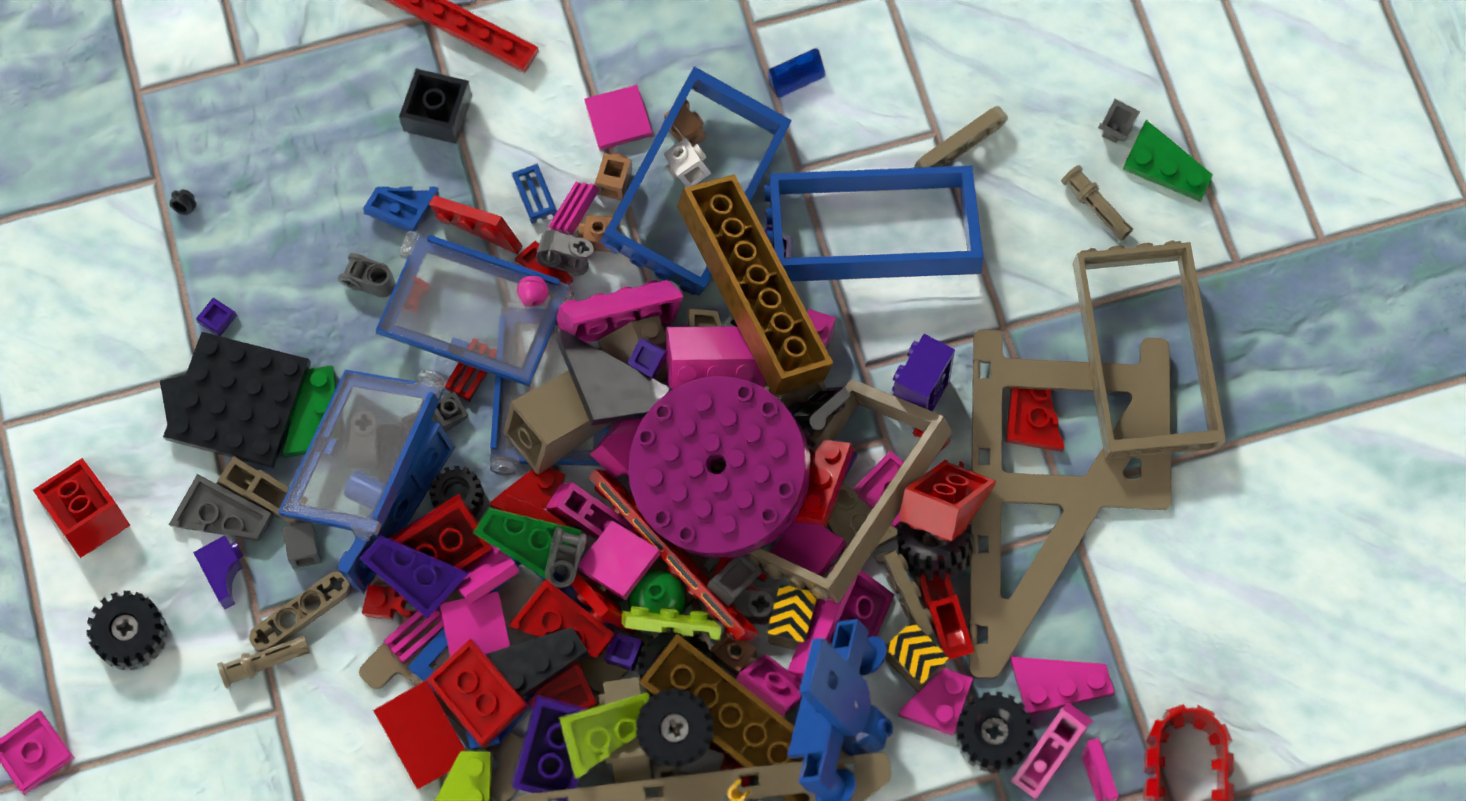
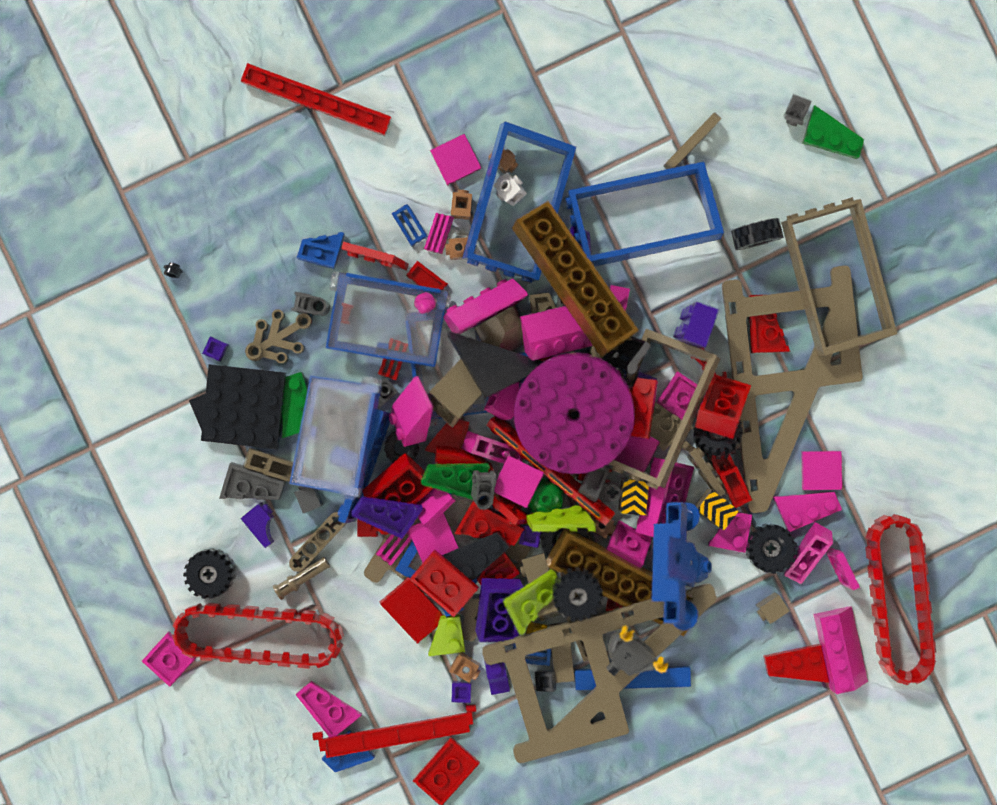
camera: 10 degrees left, 20 degrees up
red slope [33,458,130,558] -> none
black brick [399,68,472,144] -> none
dark grey piece [536,230,594,276] -> none
dark purple plate [627,338,668,378] -> none
clear blue slope [768,48,825,98] -> none
dark tan pin [1061,165,1133,241] -> none
none -> red piece [172,603,344,669]
none -> dark tan plant [245,309,312,364]
none -> dark pink slope [389,376,433,447]
none -> black bush [731,218,784,250]
none -> dark pink tile [801,451,842,490]

